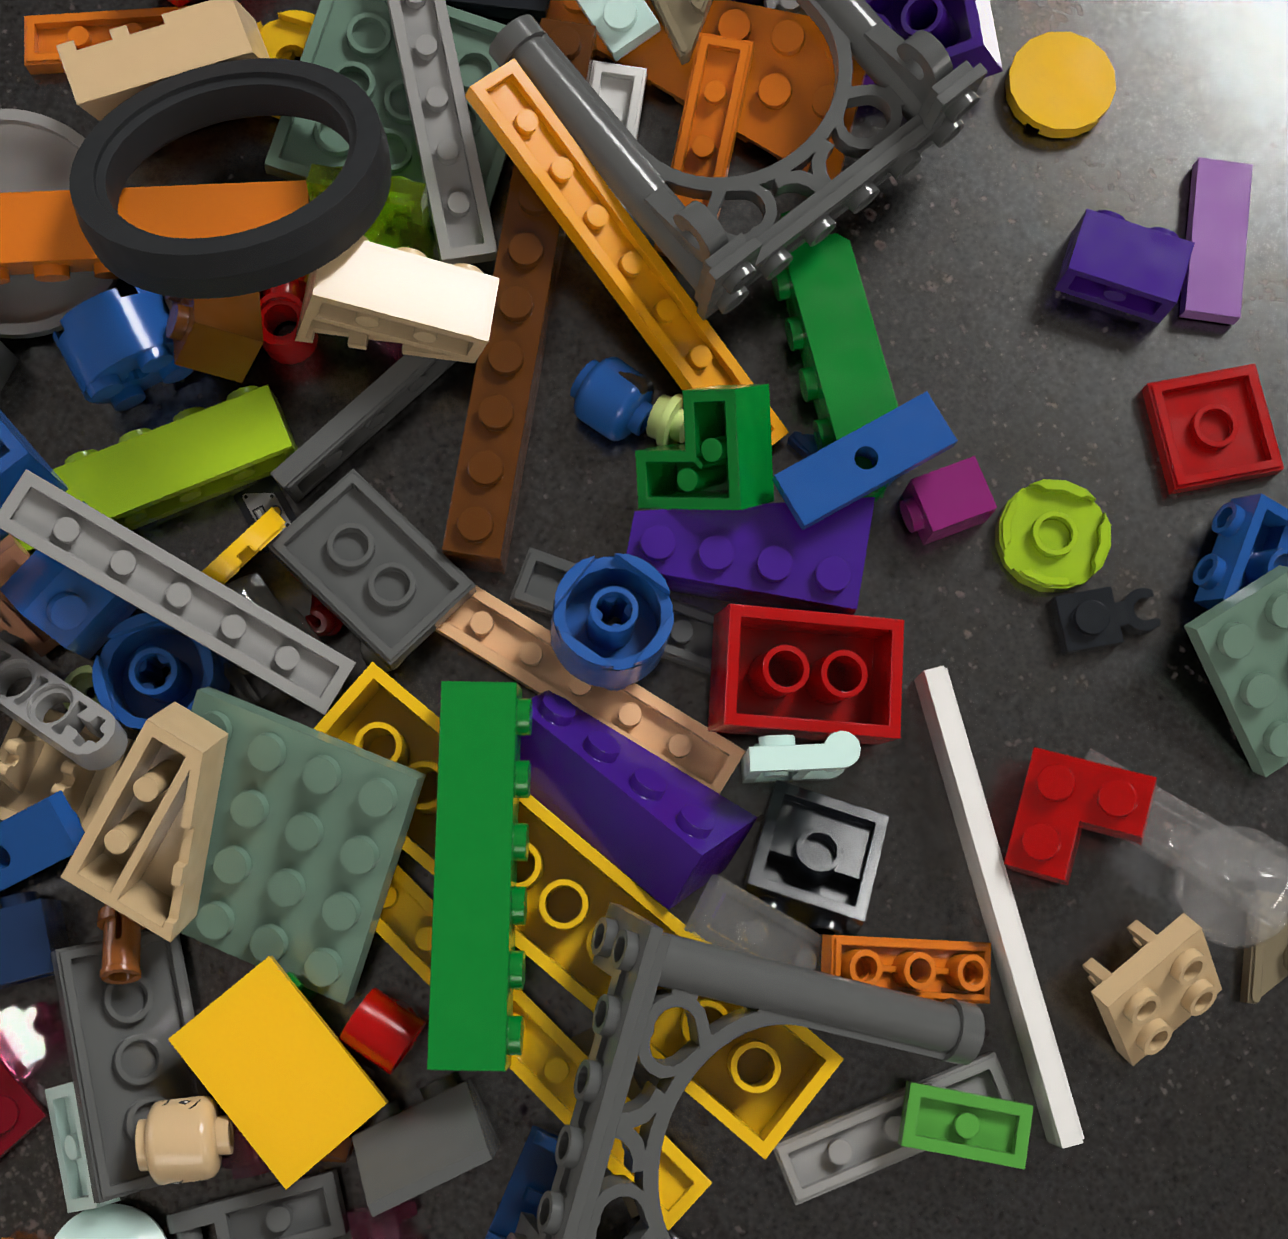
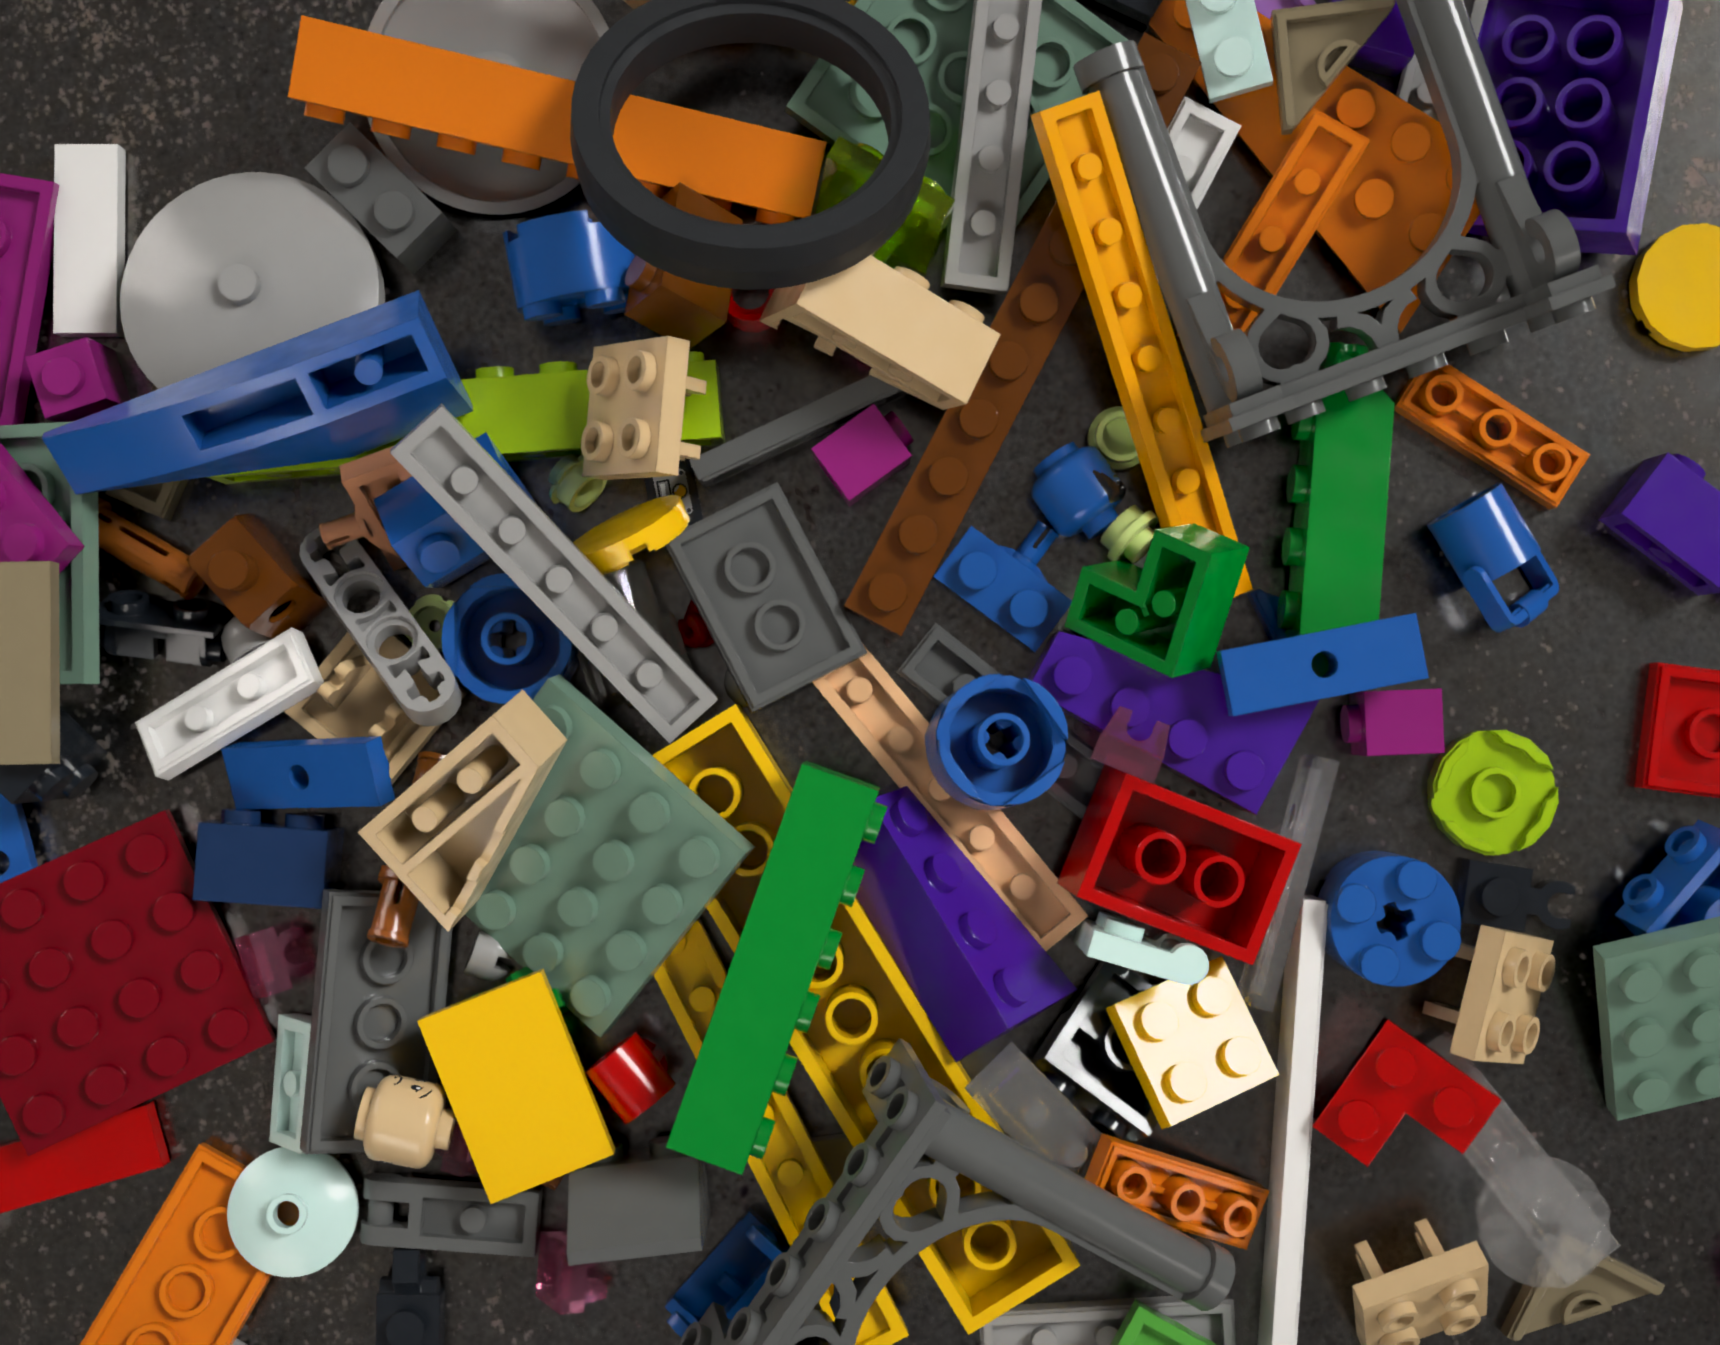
camera: 20 degrees right, 10 degrees up
none -> light grey hinge [463,928,513,981]
none -> yellowish green plate [548,454,607,512]
none -> tan plate [581,336,707,480]
none -> magenta brick [811,403,914,507]
none -> blue plate [933,520,1072,652]
none -> yellowish green plate [1087,406,1140,470]
none -> clear pink tile [1091,706,1170,784]
none -> plate [1105,956,1279,1129]
none -> clear tile [1238,754,1340,1012]
none -> blue brick [1318,850,1461,987]
none -> orange tile [1394,364,1591,510]
none -> tan plate [1422,925,1555,1064]
none -> blue piece [1427,482,1559,633]

